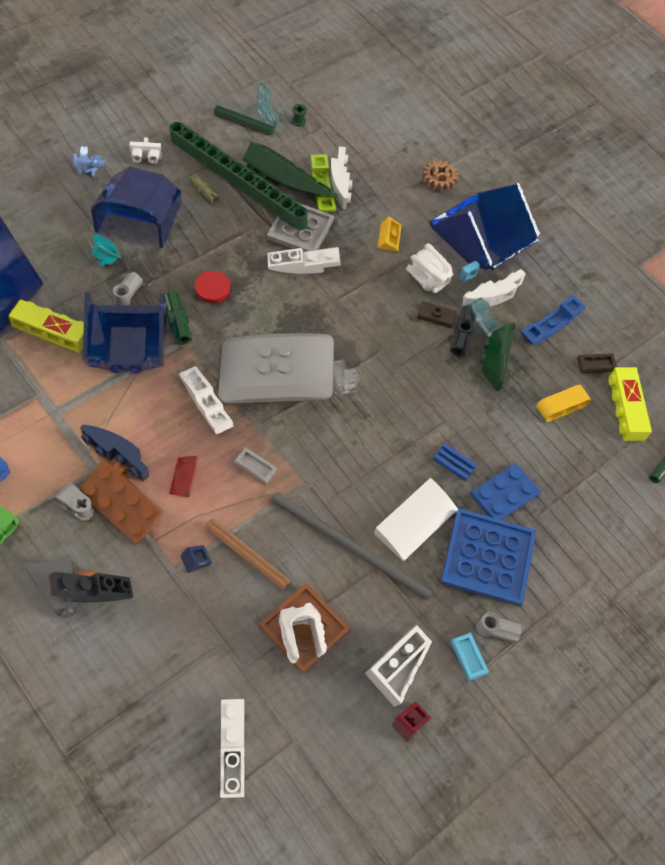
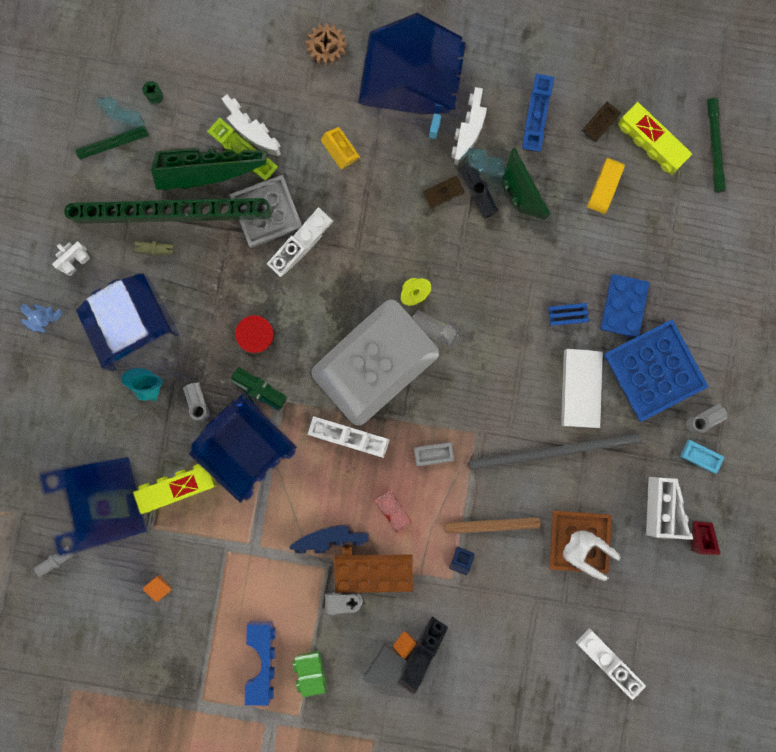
camera: 30 degrees left, 25 degrees up
white piece [405,243,453,293] -> none
none -> neon yellow piece [401,278,431,306]

